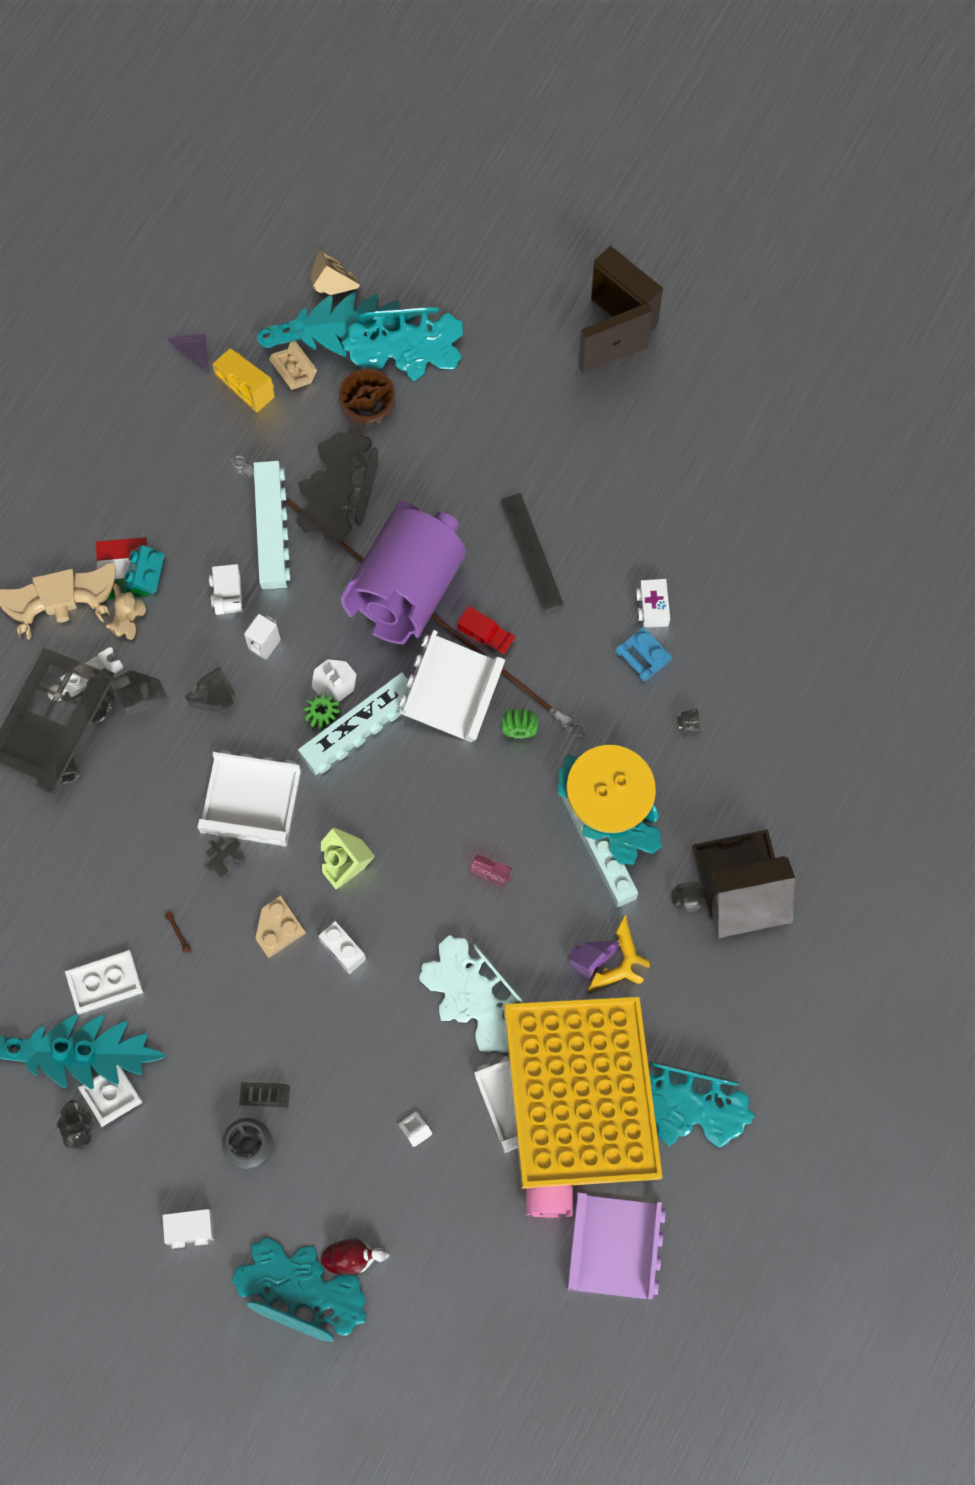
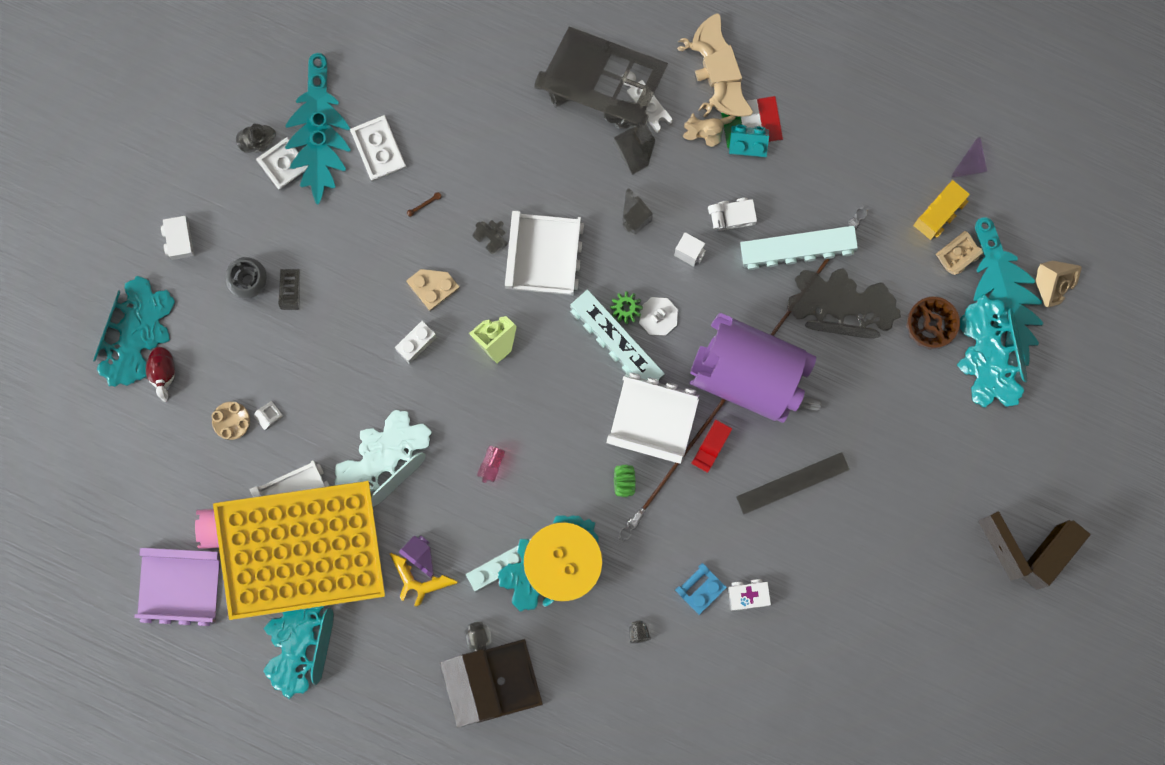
camera: 85 degrees right, 10 degrees up
none -> tan dish [212,402,250,440]

